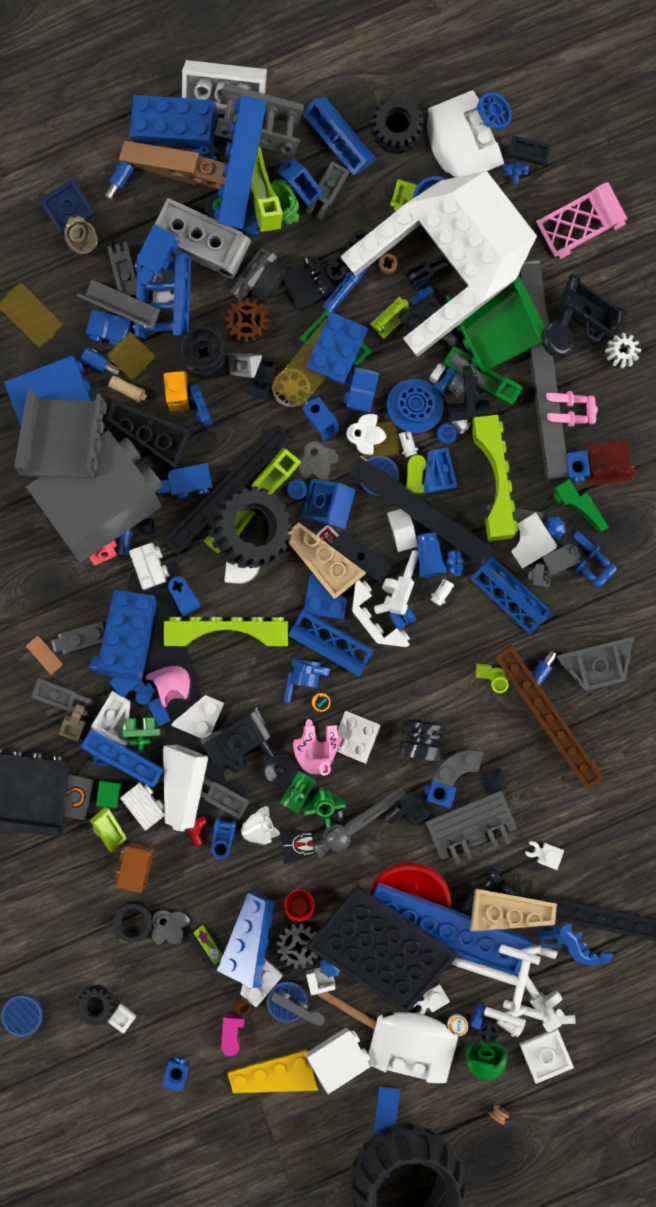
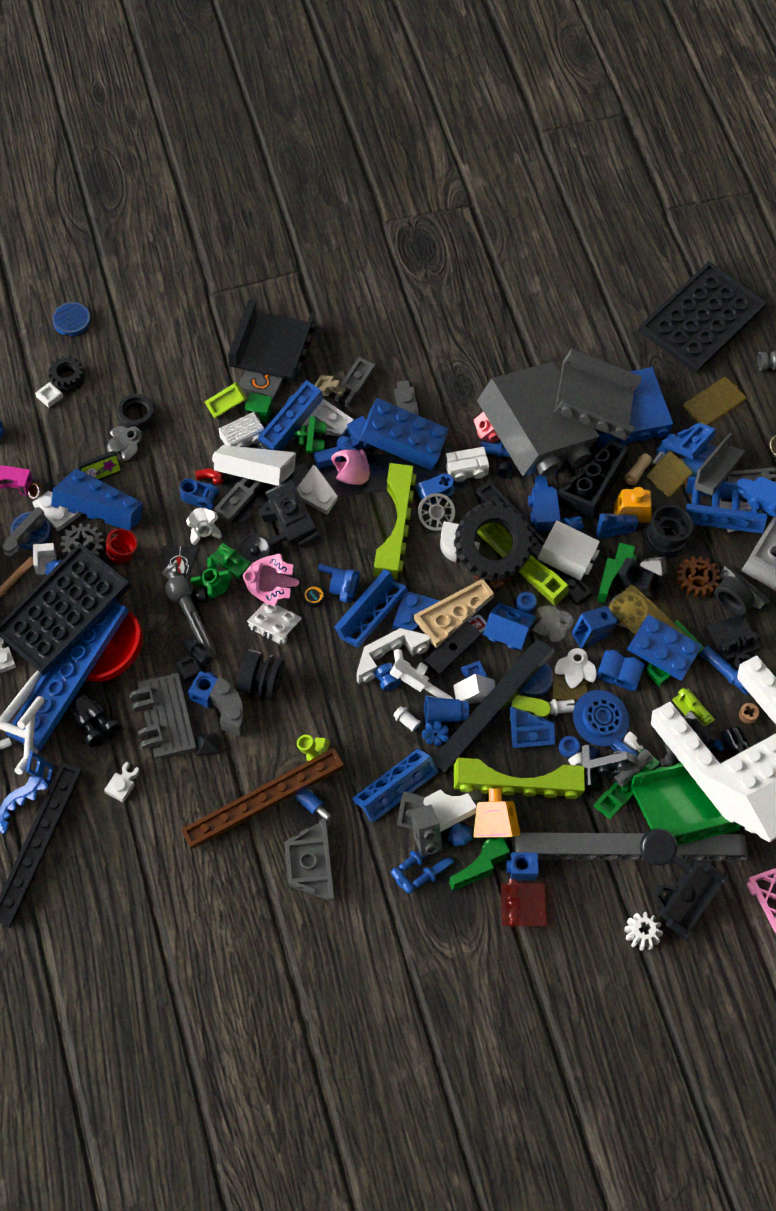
camera: 100 degrees right, 25 degrees down
nougat sticker [26,636,63,675] -> none
dark orange brick [114,841,155,893] -> none
tan wing [470,889,557,932] -> none
bright pink piece [546,391,598,427] -> none
none -> light grey wheel [418,493,455,531]
none -> blue tile [461,661,488,678]
none -> torso [474,788,520,837]
none -> white brick [537,520,600,580]
none -> blue hose [561,516,584,531]
none -> green slope [597,543,637,603]
none -> blue wing [662,423,716,459]

